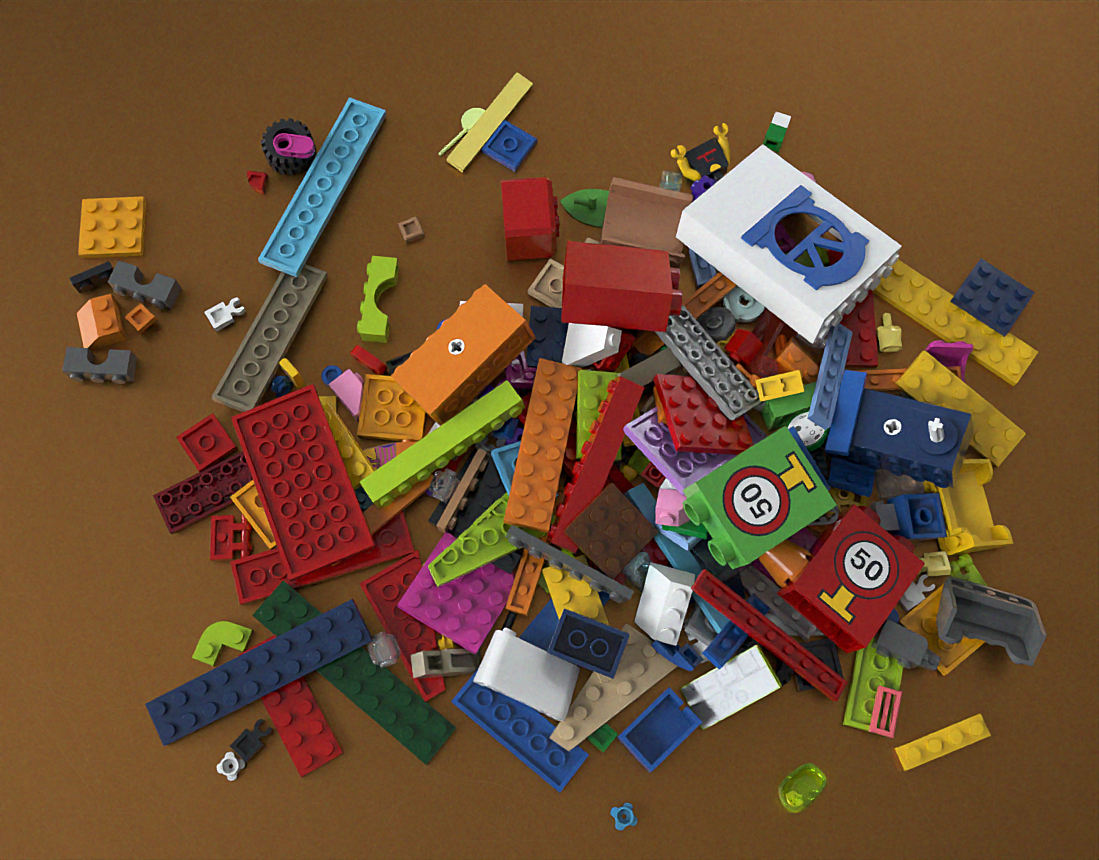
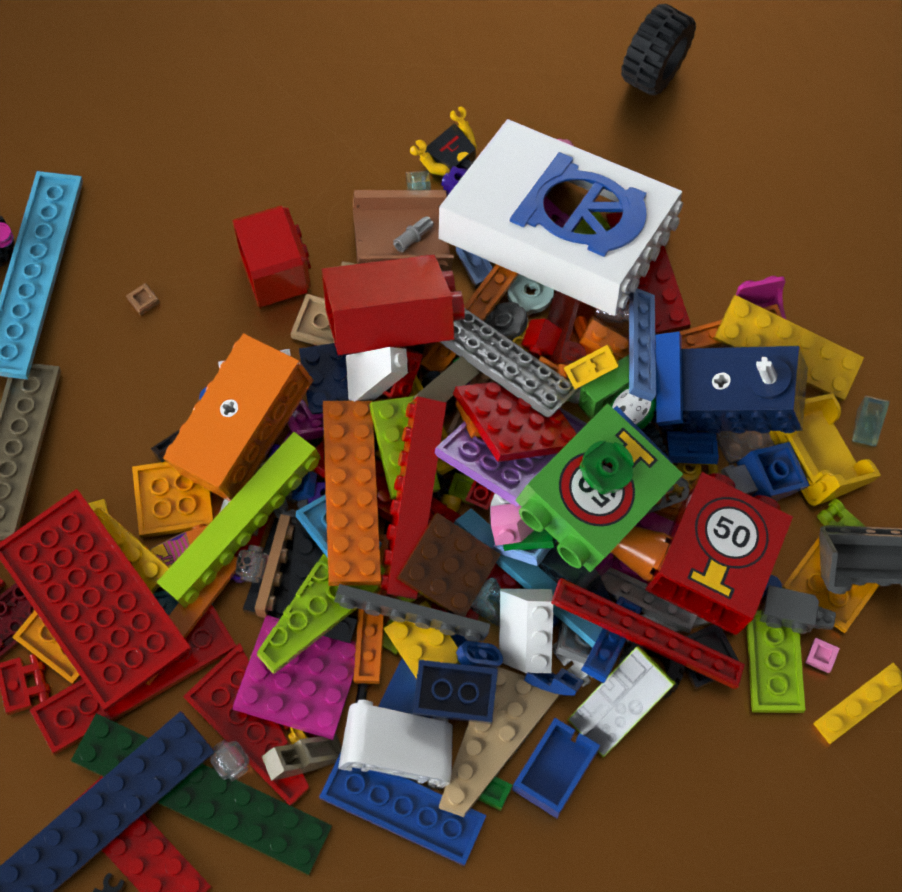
camera: 15 degrees left, 5 degrees down
lime plate [192,621,254,666] -> none
blue plate [271,375,294,398] -> none
yellow tile [279,358,306,390] -> none
blue tile [321,365,343,387] -> none
bright pink slope [329,369,365,422] -> none
red beam [350,345,388,375] -> none
lime arch [357,256,399,343] -> none
yellowish green piece [439,108,485,156] -> none
light yellow tile [447,72,533,173] -> none
blue tile [482,120,537,172] -> none
bright green shield [560,189,609,228] -> none
dark azure plate [610,803,638,831] -> none
green leg [763,111,791,153] -> none
clear neon green piece [779,763,827,813] -> none
coral tile [868,685,902,738] -> none
yellow plate [873,259,1038,386] -> none
light yellow piece [876,313,902,352] -> none
white plate [898,574,935,612] -> none
light yellow plate [918,551,951,576] -> none
dark blue plate [950,258,1035,337] -> none
none -> light grey axle [393,216,434,252]
none -> blue plate [456,641,503,669]
none -> green plate [579,441,634,495]
none -> black tyre [621,4,696,95]
none -> bright pink plate [805,638,840,673]
none -> clear light blue slope [852,395,890,446]

